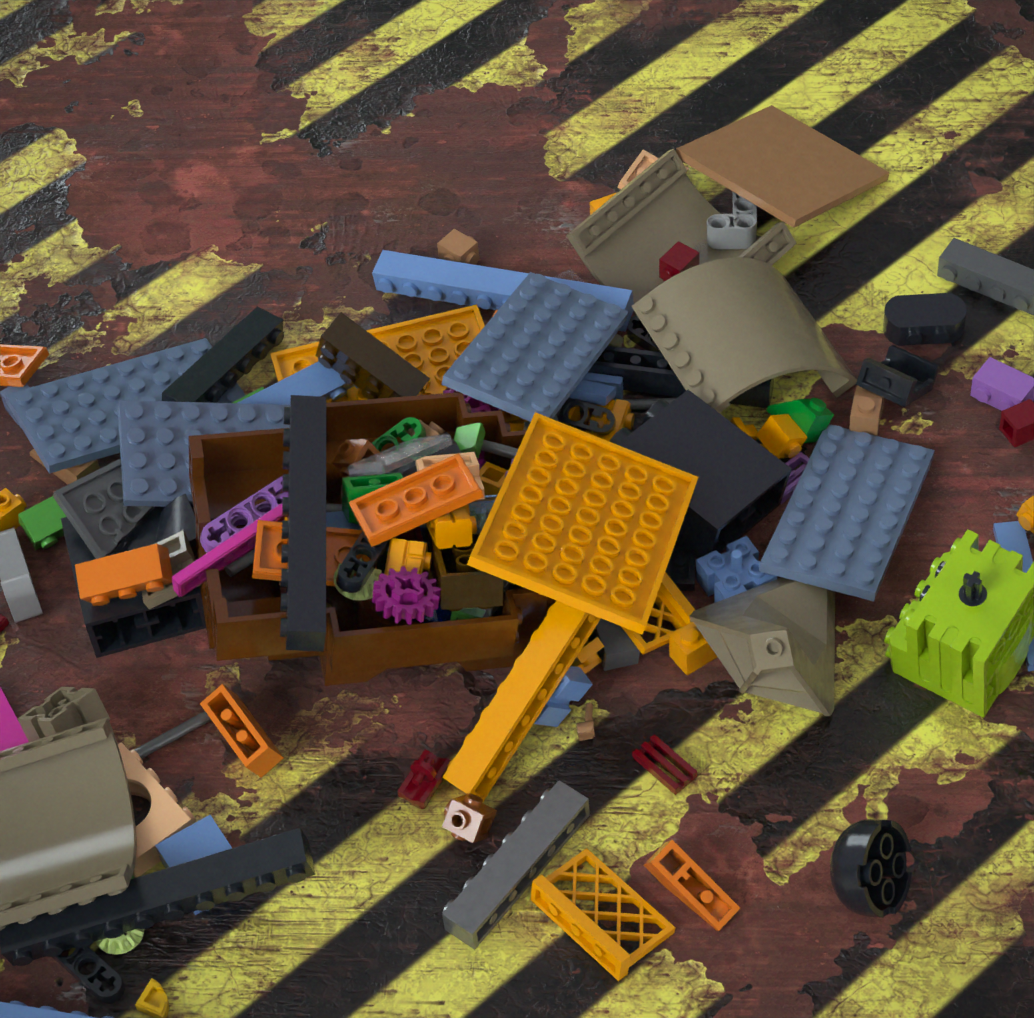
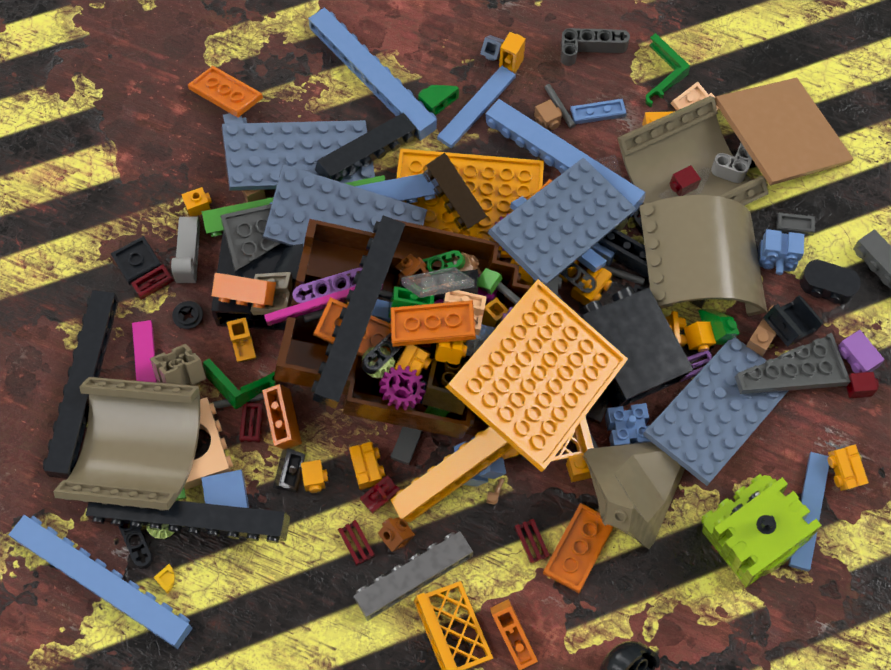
camera: 15 degrees right, 15 degrees up
none -> black gear [172,301,203,330]
none -> green hinge [203,358,275,409]
none -> light orange brick [227,317,256,363]
none -> dark red tile [239,403,263,443]
none -> black slope [273,448,305,492]
none -> light orange brick [301,460,328,493]
none -> medium blue brick [308,7,437,141]
none -> dark red tile [338,520,375,566]
none -> light orange brick [349,442,385,490]
none -> dark grey tile [391,427,423,465]
none -> green slope [418,85,459,116]
none -> medium blue tile [437,66,516,149]
none -> sand blue brick [480,35,504,61]
none -> light orange brick [499,32,526,73]
none -> orange tile [543,503,614,593]
none -> dark grey bar [544,84,576,129]
none -> dark grey beam [561,28,630,66]
none -> medium blue tile [570,99,627,124]
none -> green hinge [645,33,690,107]
none -> dark grey wing [735,333,851,394]
none -> medium blue brick [758,229,804,275]
none -> dark grey tile [776,212,815,236]

